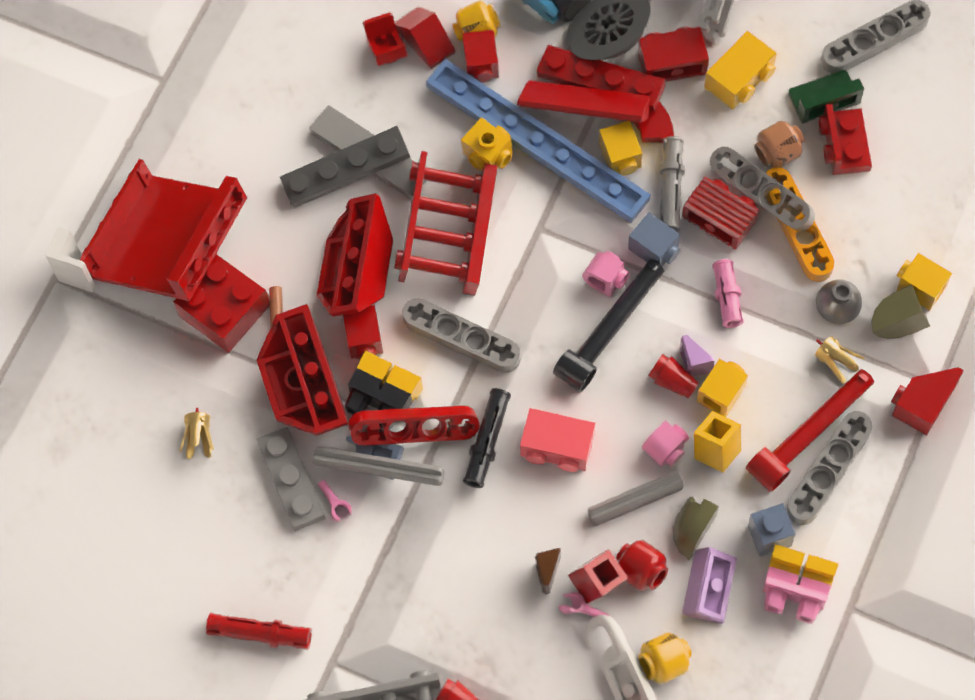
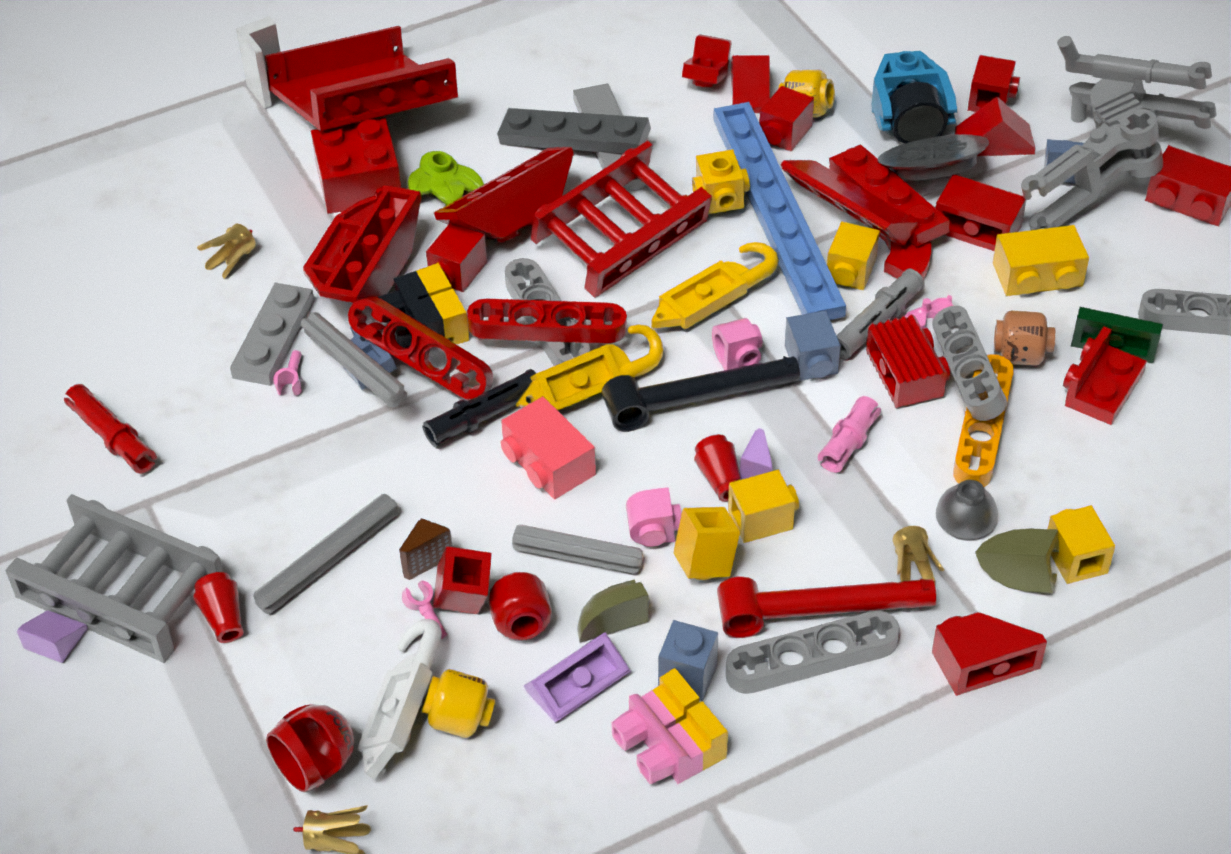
camera: 35 degrees right, 20 degrees down
none -> light grey axle [253,493,398,614]
none -> lime plate [408,151,484,205]
none -> red beam [467,298,627,344]
none -> yellow plate [516,324,663,411]
none -> yellow plate [651,242,779,330]
none -> bright pink piece [905,295,953,328]

